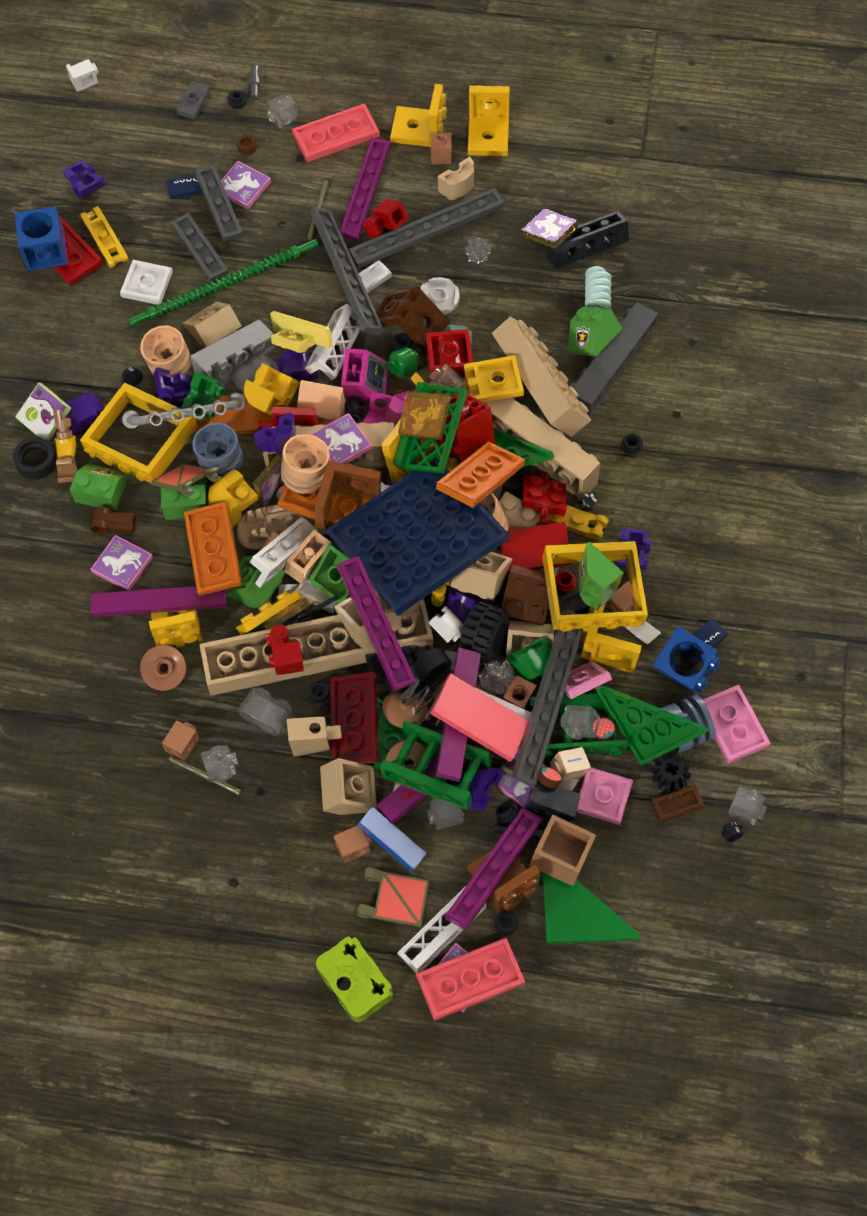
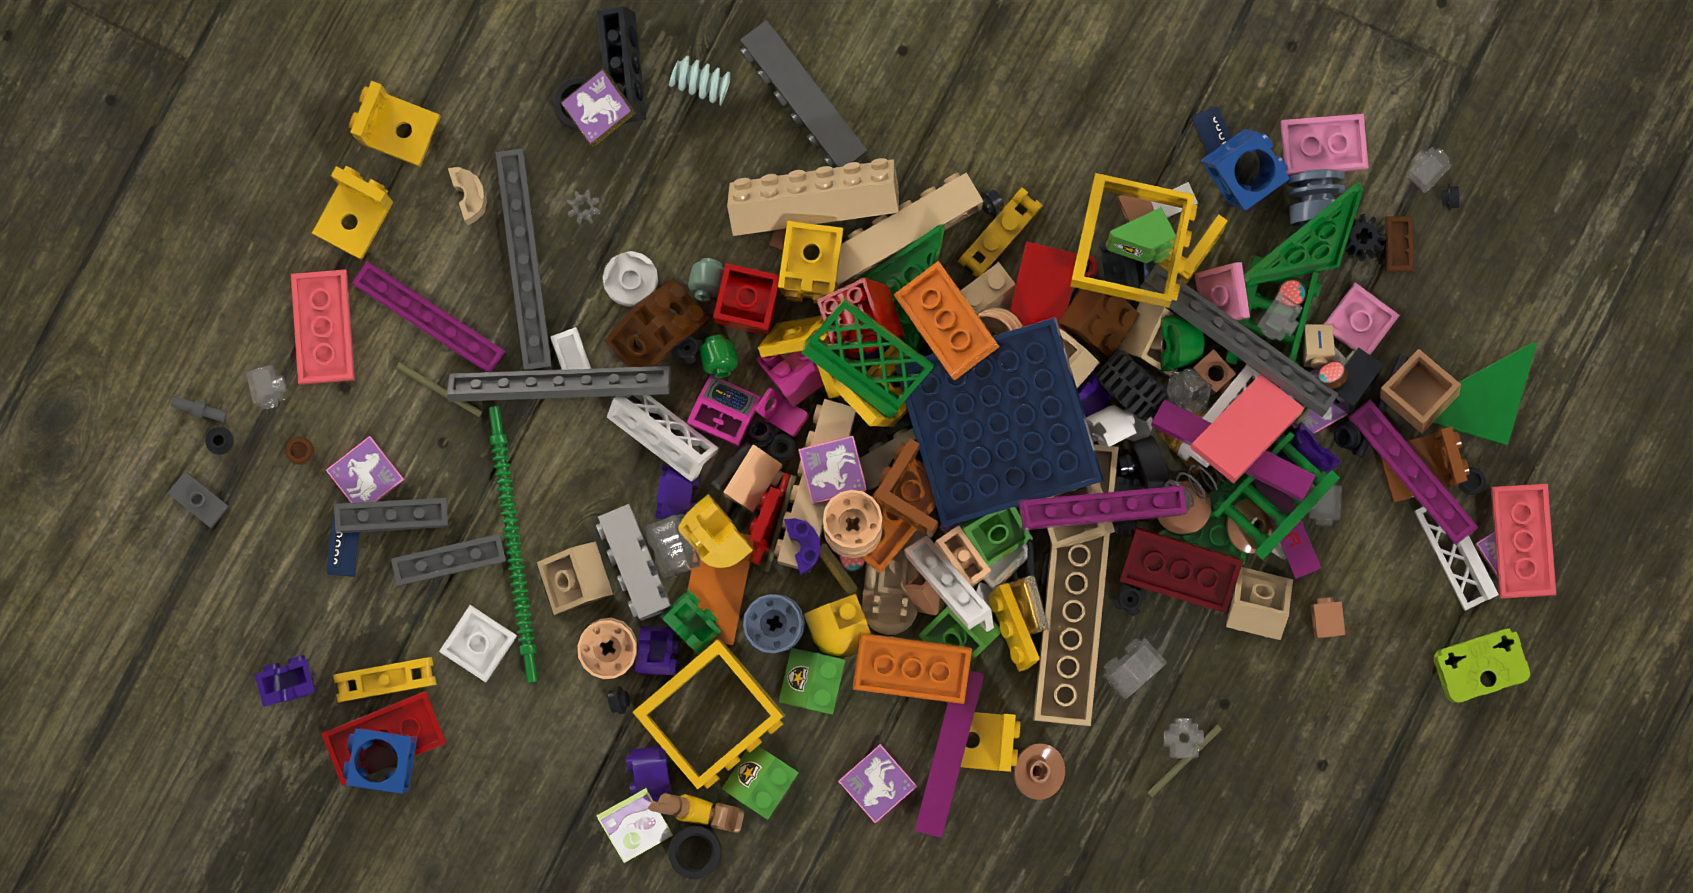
camera: 75 degrees left, 20 degrees up
white brick [66,59,99,92] -> none
reddish brown piece [90,507,136,535] -> none
light grey bar [122,392,246,429] -> none
flag [151,463,222,497] -> none
nougat brick [162,720,199,762] -> none
red brick [265,625,304,676] -> none
light yellow bracket [270,311,333,353] -> none
tan torso [287,717,342,756] -> none
tile [357,807,426,872] -> none
flag [357,867,429,928] -> none
red brick [362,199,409,238] -> none
clear yellow tile [398,391,451,440] -> none
clear brick [428,364,465,397] -> none
nougat brick [431,133,452,164] -> none
red plate [521,471,567,522] -> none
bright green slope [567,307,622,356] -> none
dark purple cylinder [616,527,651,571] -> none
black plate [621,433,643,455] -> none

